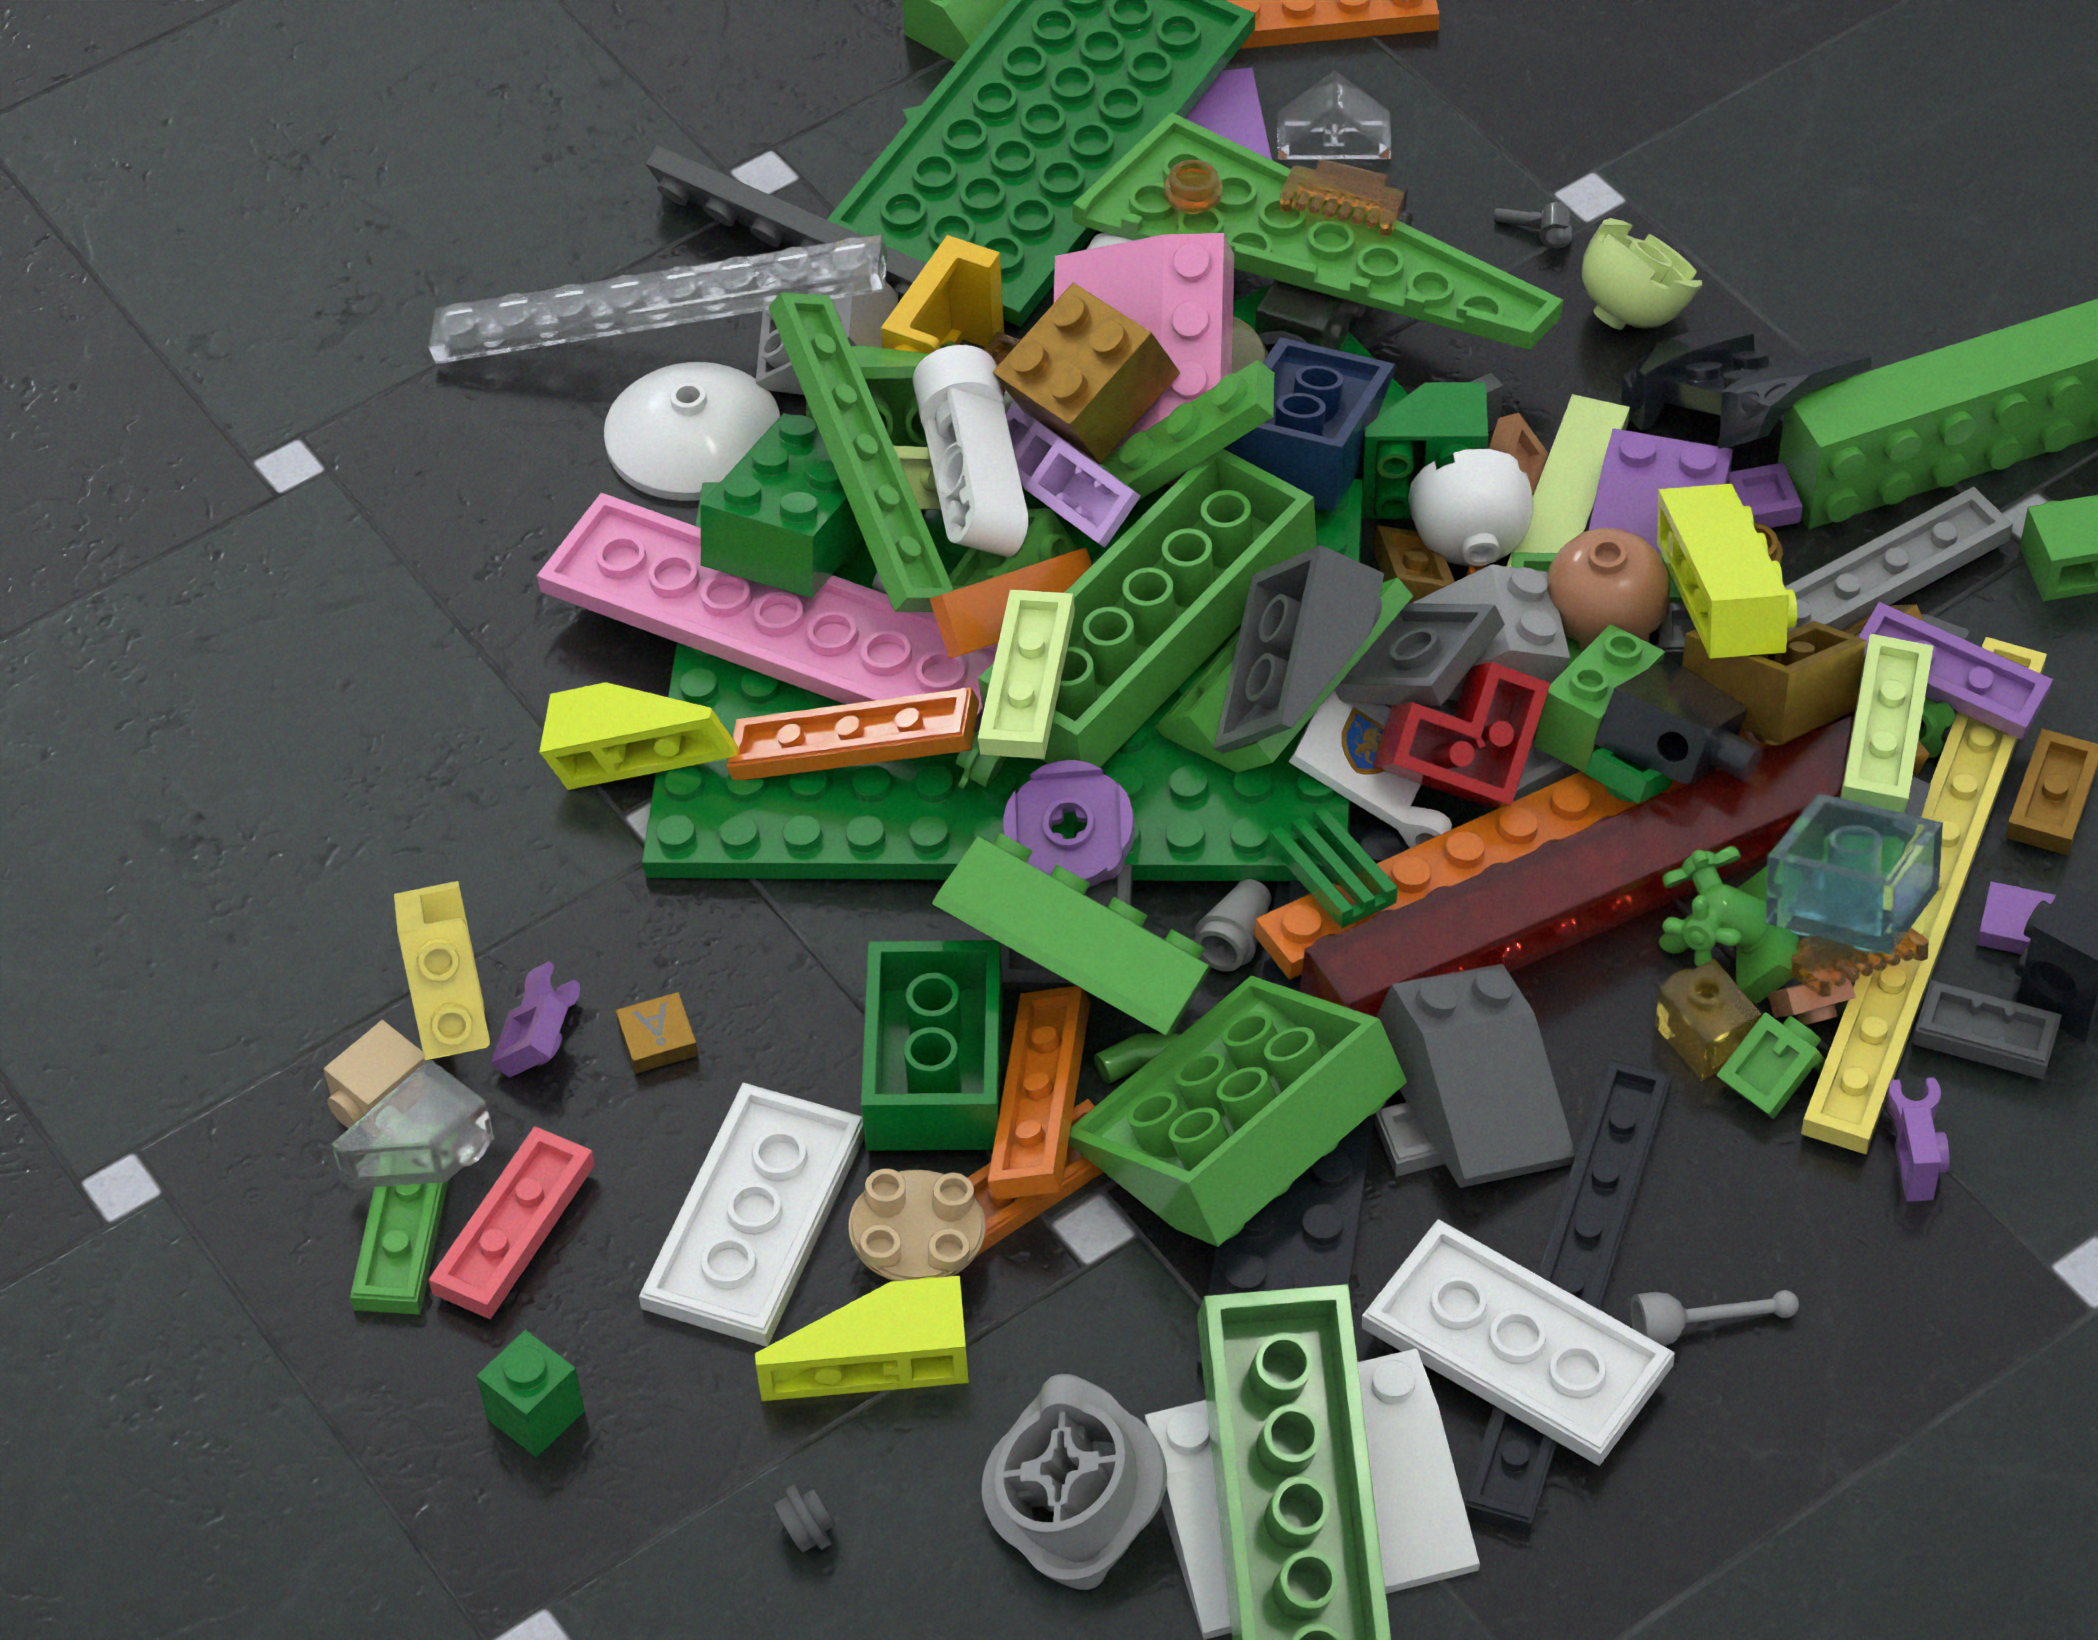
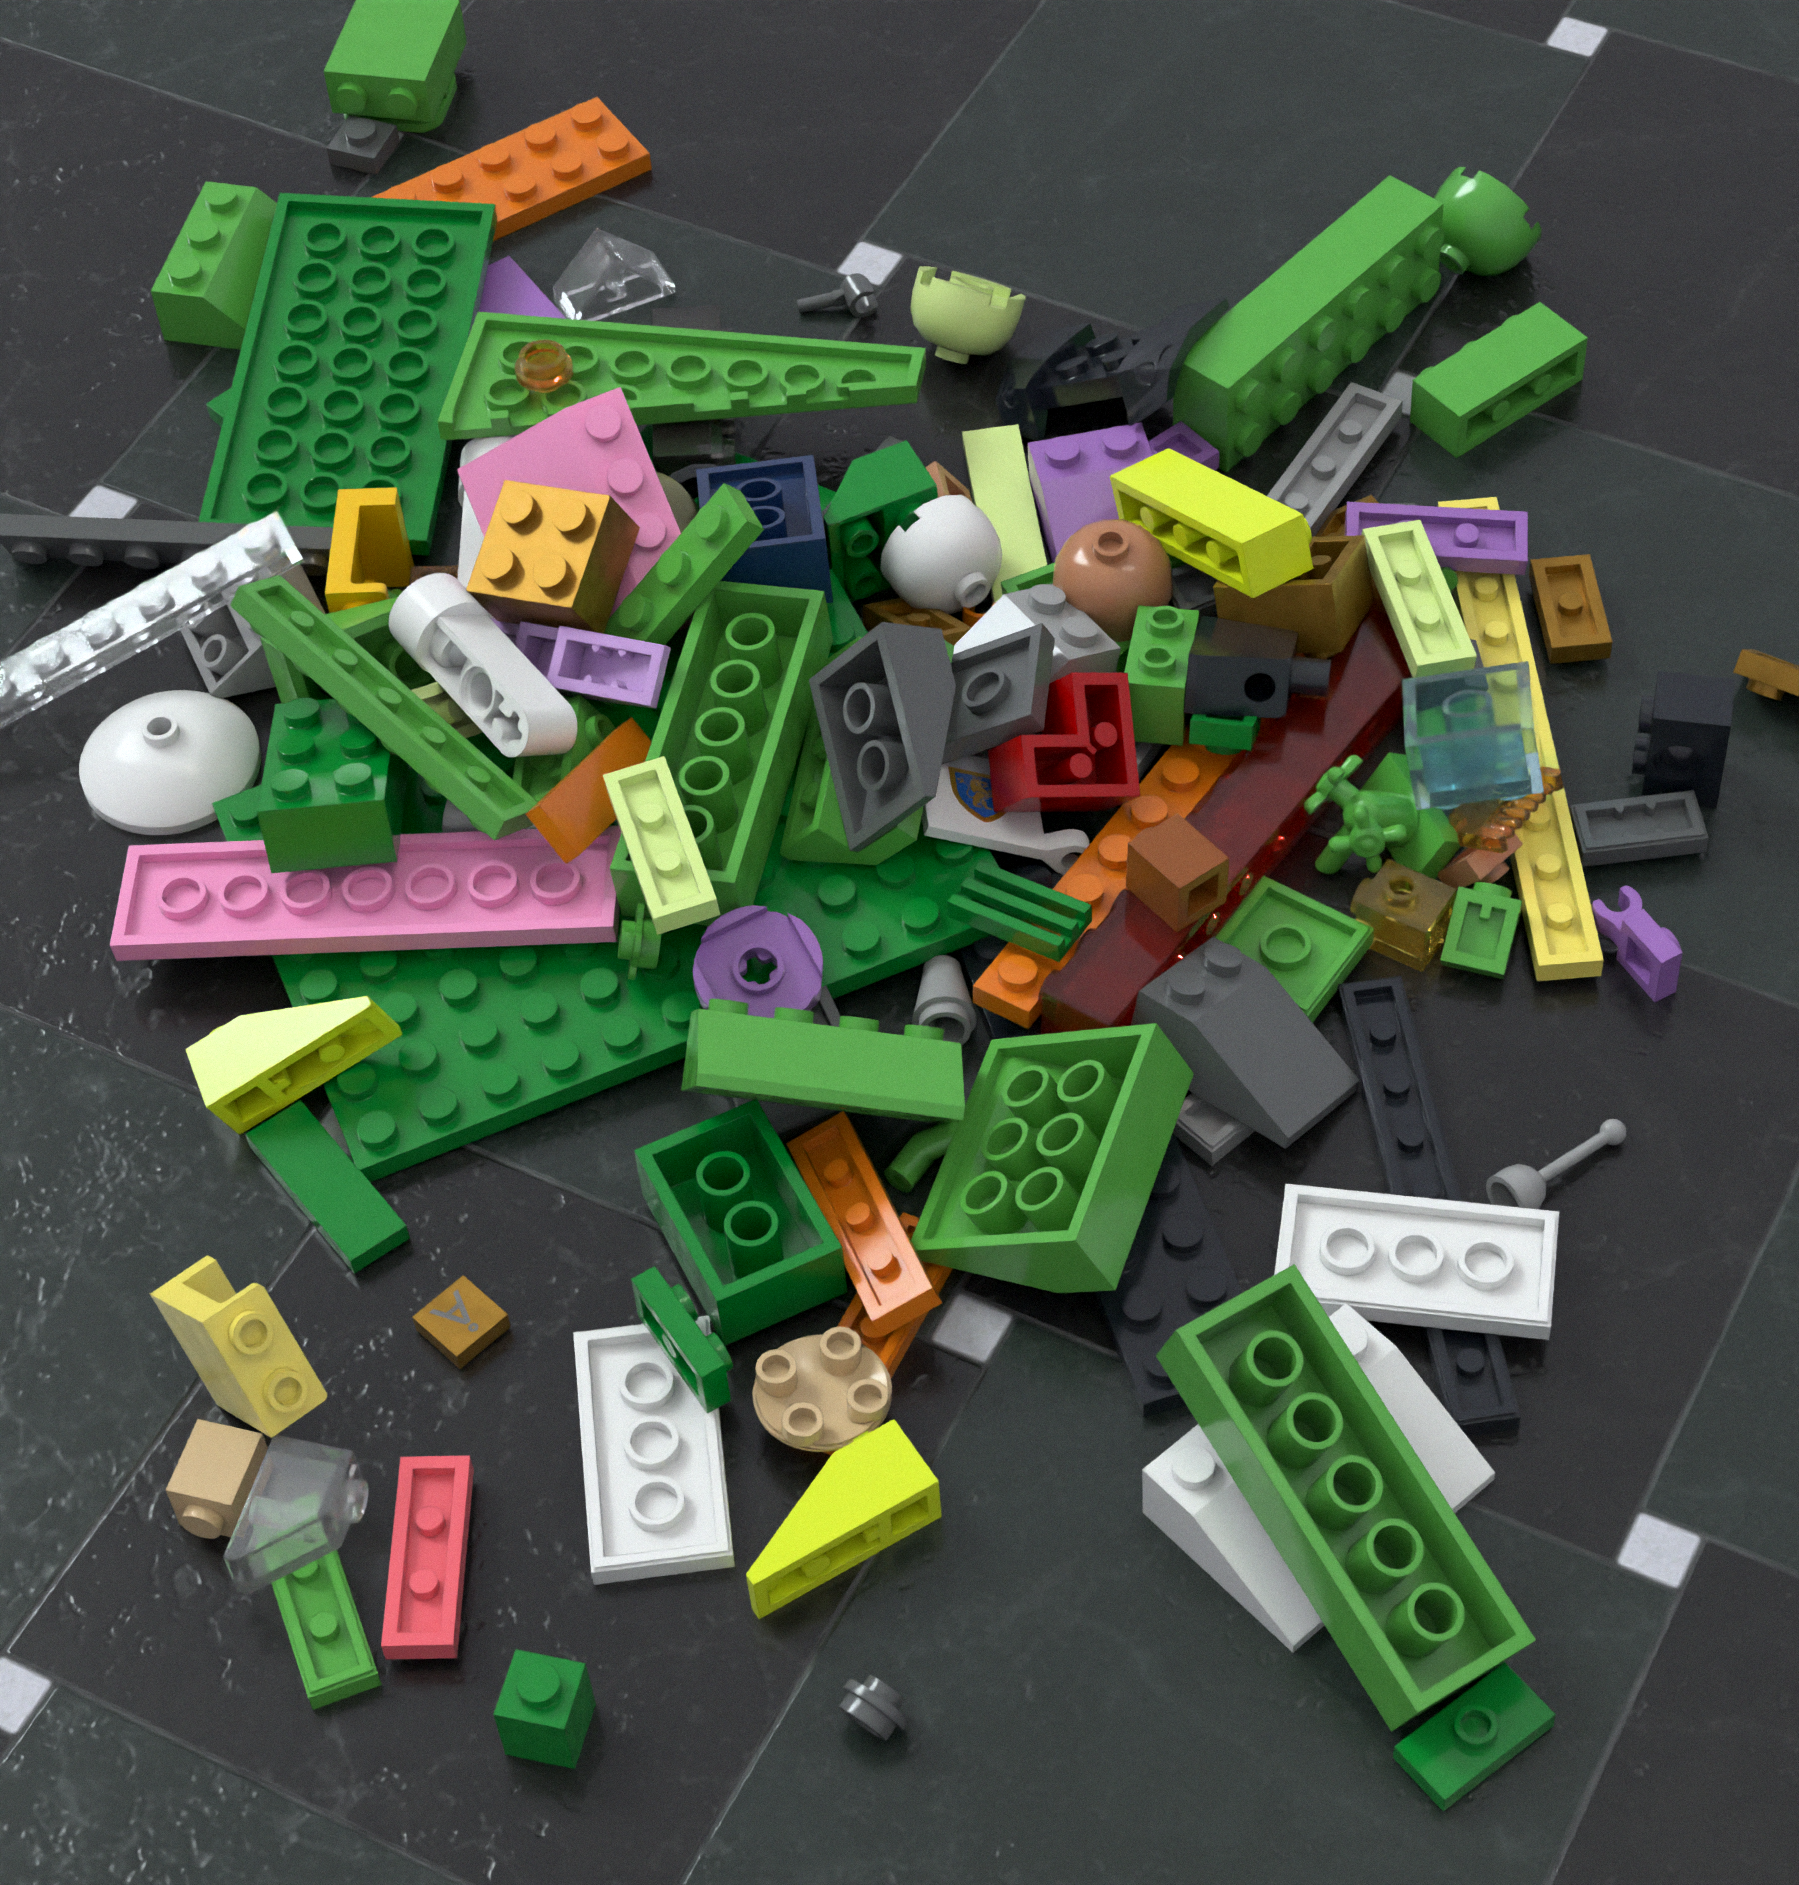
camera: 25 degrees left, 0 degrees up
medium lavender plate [490,961,580,1078] -> none
orange tile [726,687,979,780] -> none
light grey piece [982,1374,1167,1590] -> none
clear orange piece [1279,159,1404,236] -> none
medium lavender tile [1977,881,2056,955] -> none
none -> green tile [245,1100,410,1274]
none -> green plate [631,1266,733,1414]
none -> dark orange brick [1126,813,1229,932]
none -> bright green plate [1215,876,1374,1023]

